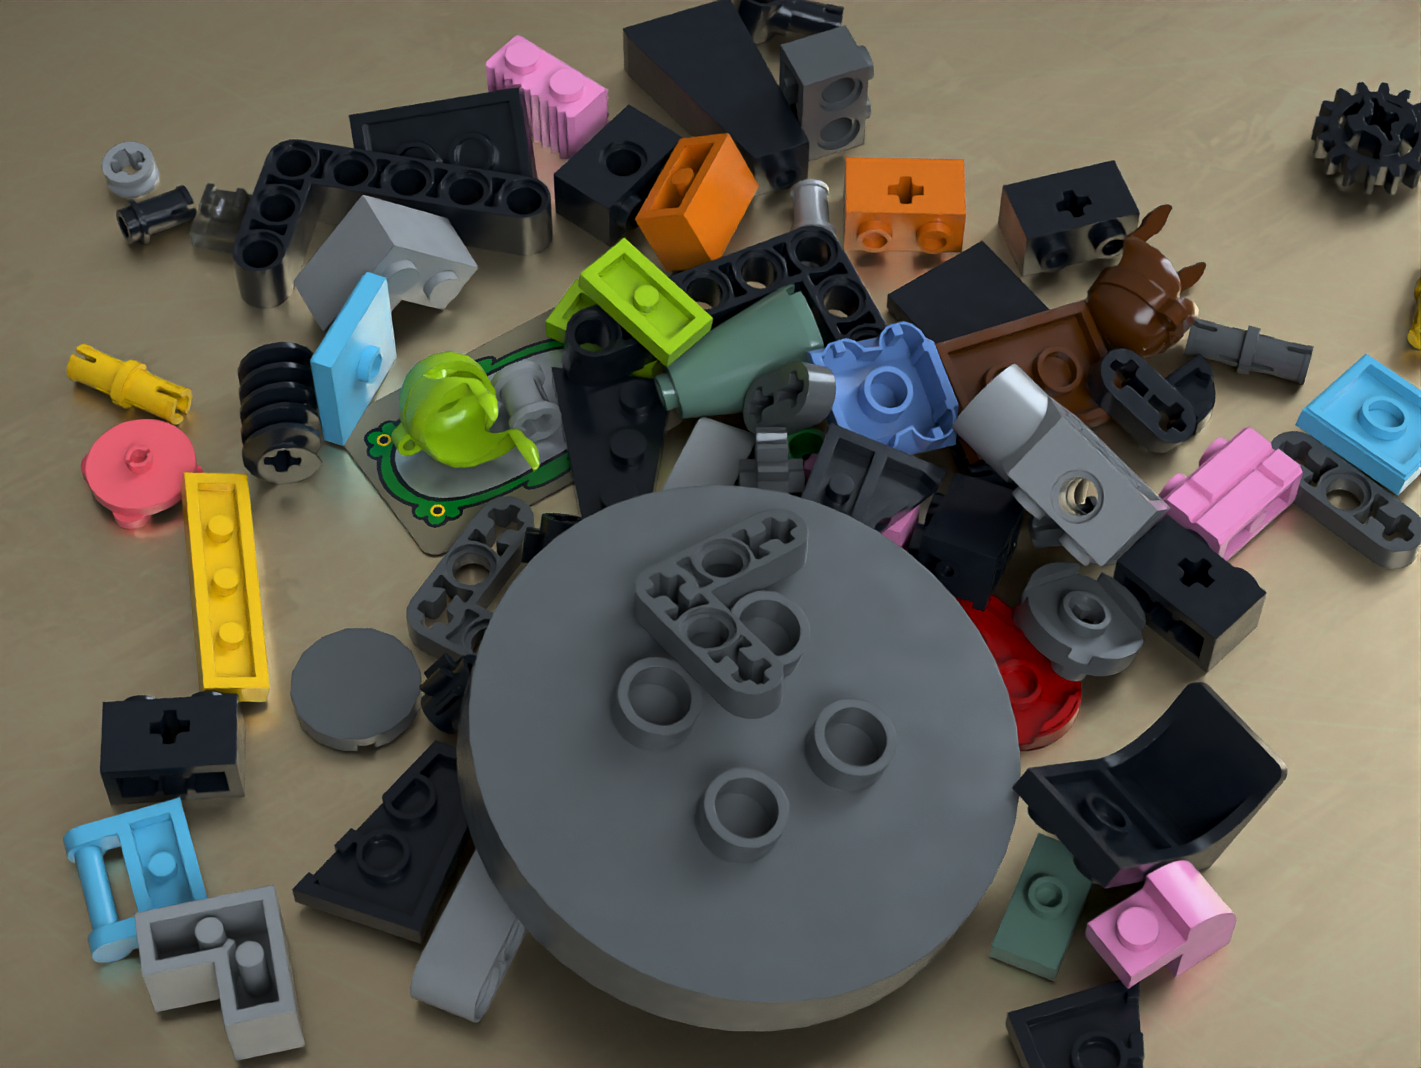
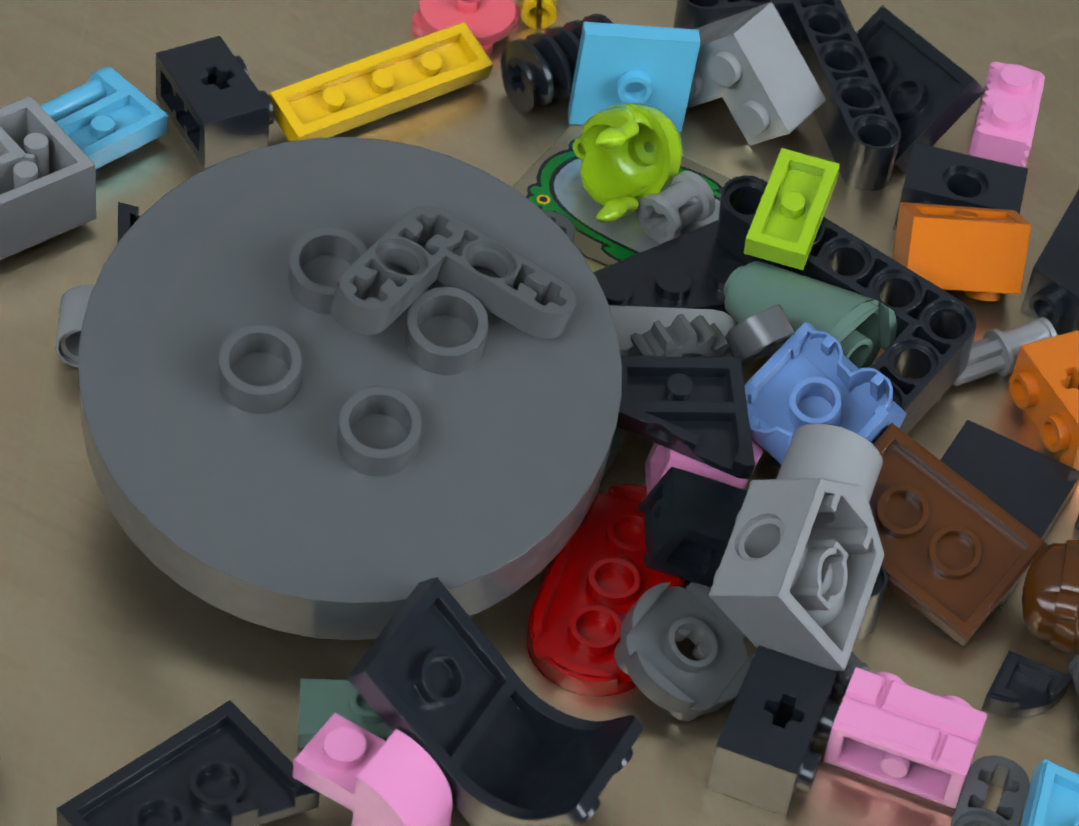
camera: 60 degrees right, 10 degrees down
black beam [1087,348,1196,453] -> none

